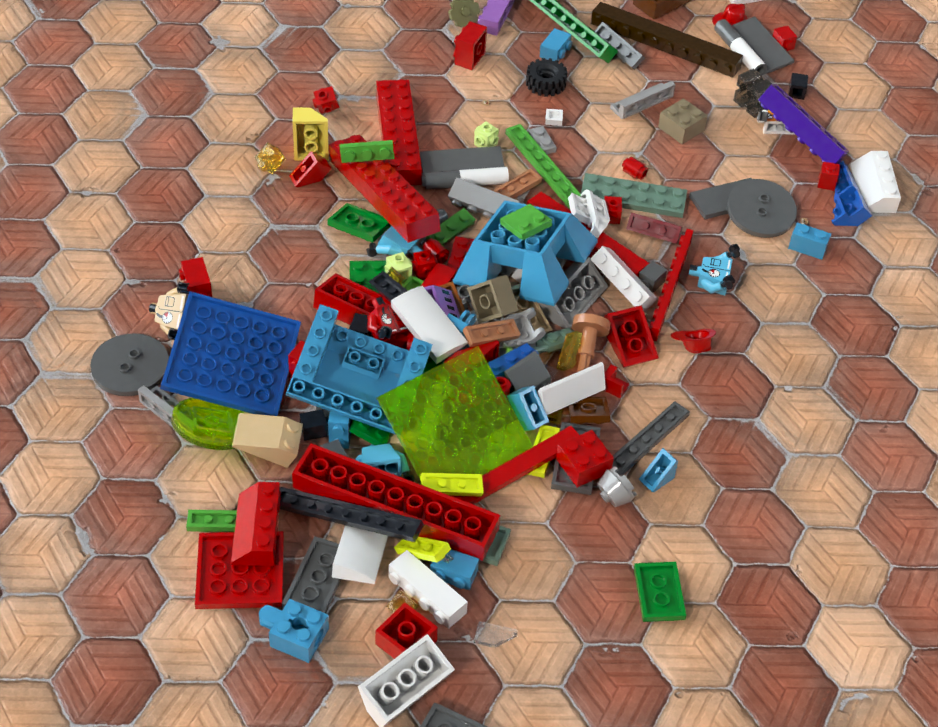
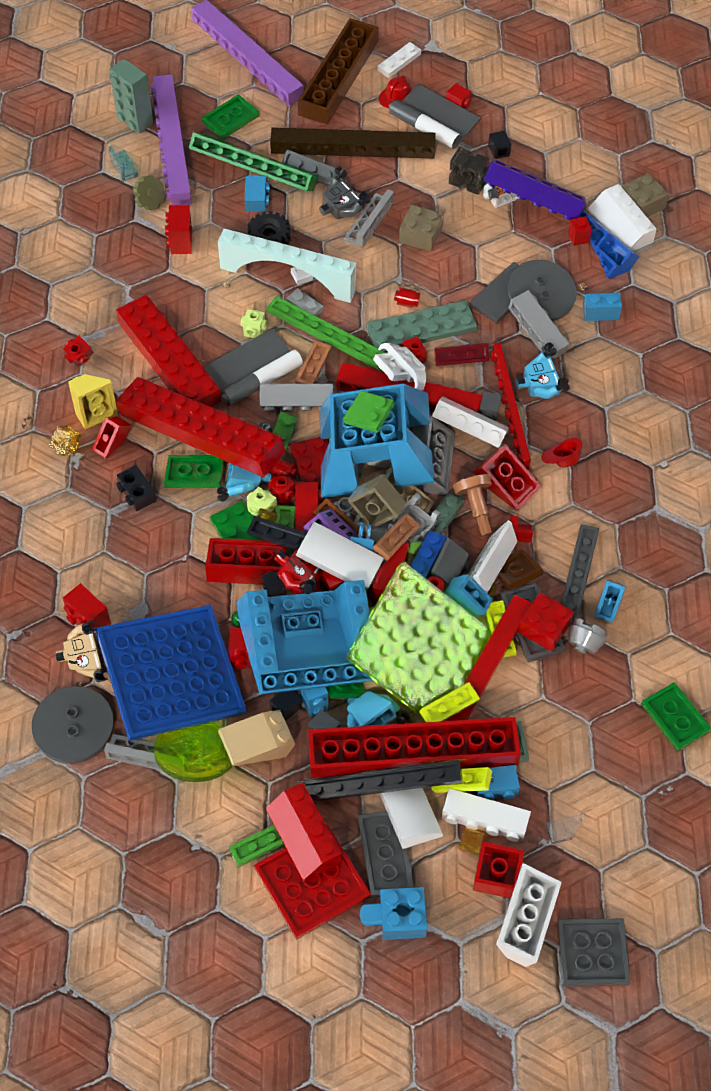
camera: 25 degrees left, 10 degrees up
bright green plate [340,140,394,163] -> none
clear yellow plate [557,331,582,371] -> none
none -> black brick [116,465,156,512]
none -> light aqua arch [218,229,356,303]
none -> dark grey torso [319,166,371,219]
none -> light grey brick [508,290,569,360]
none -> dark tan brick [622,173,669,217]

